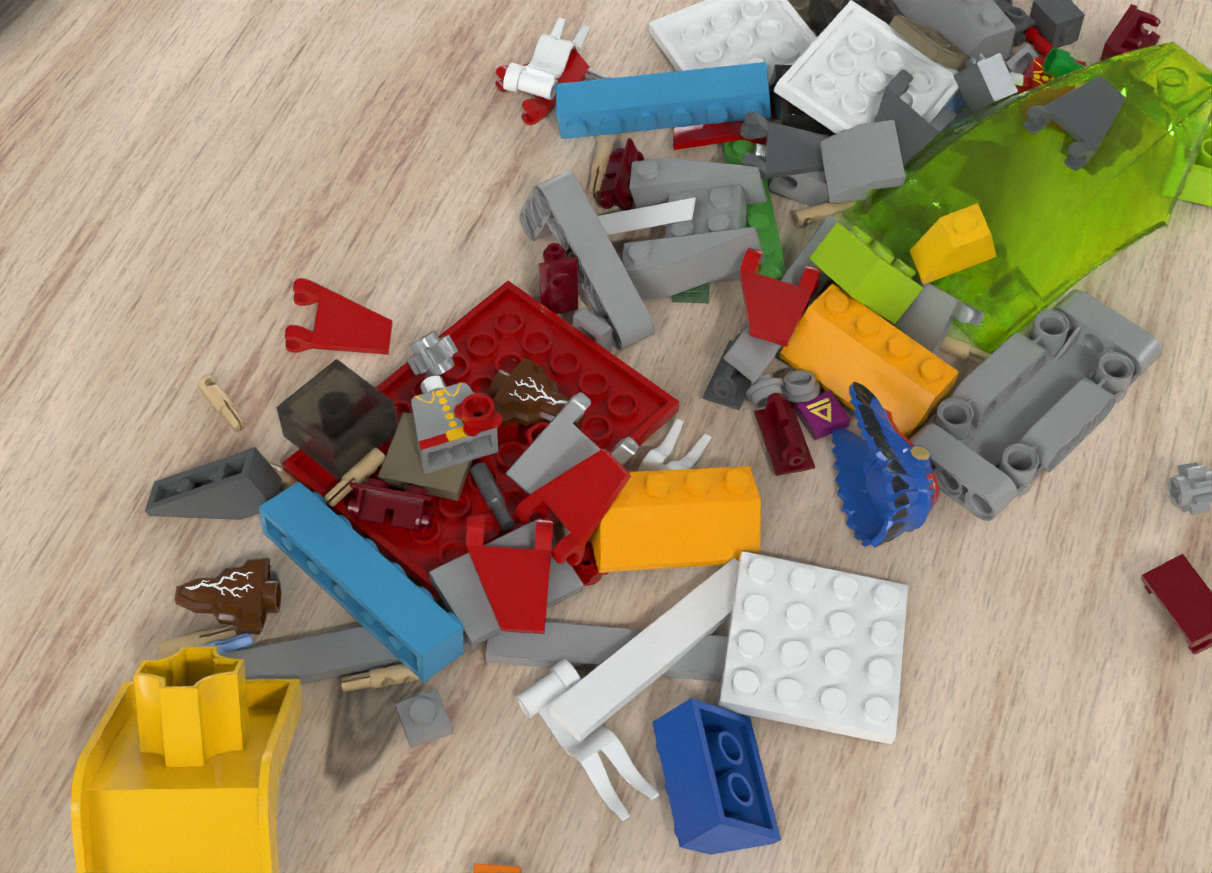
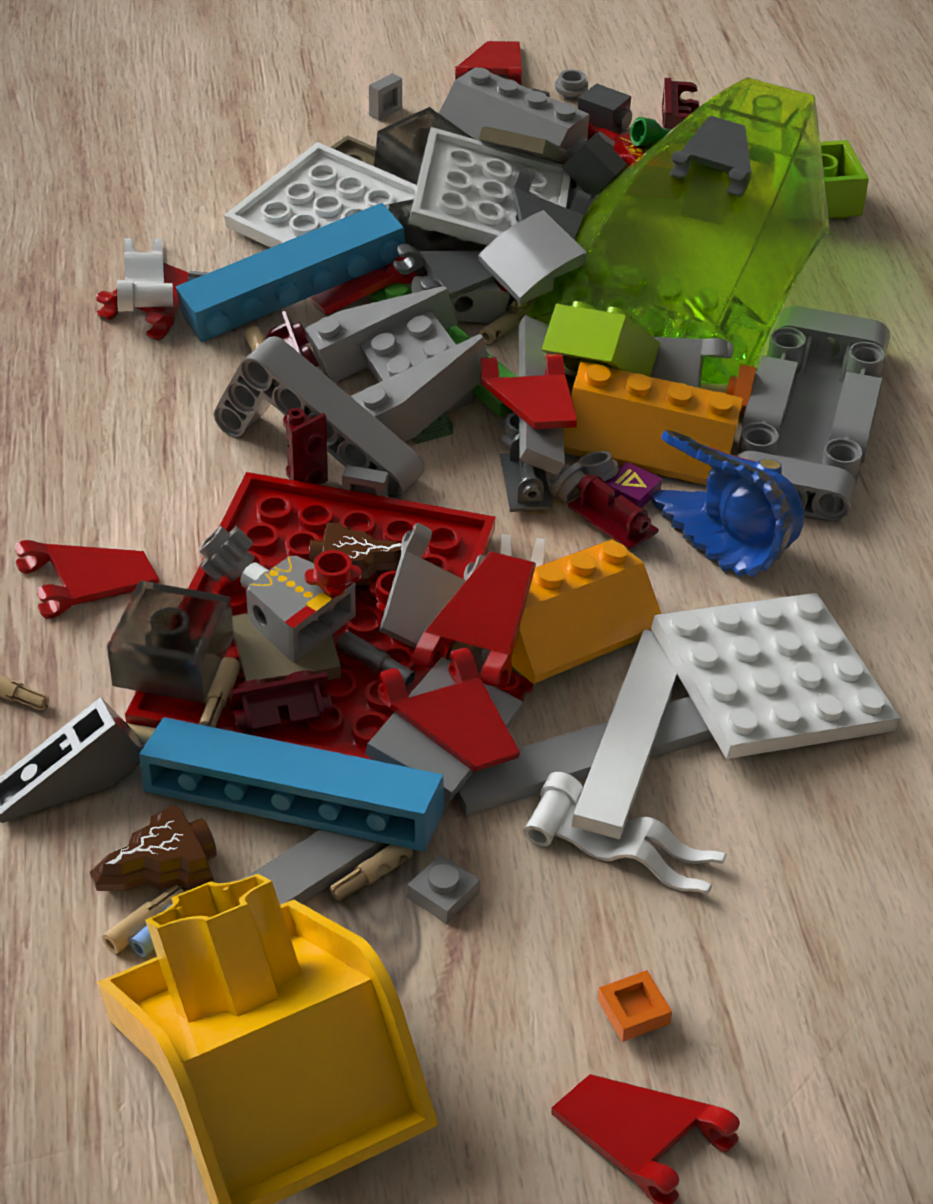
camera: 30 degrees left, 10 degrees down
white sticker [597,197,696,235] -> none
blue slope [652,698,781,855] -> none
yellow slope [909,203,997,285] -> none
none -> orange plate [726,364,757,416]

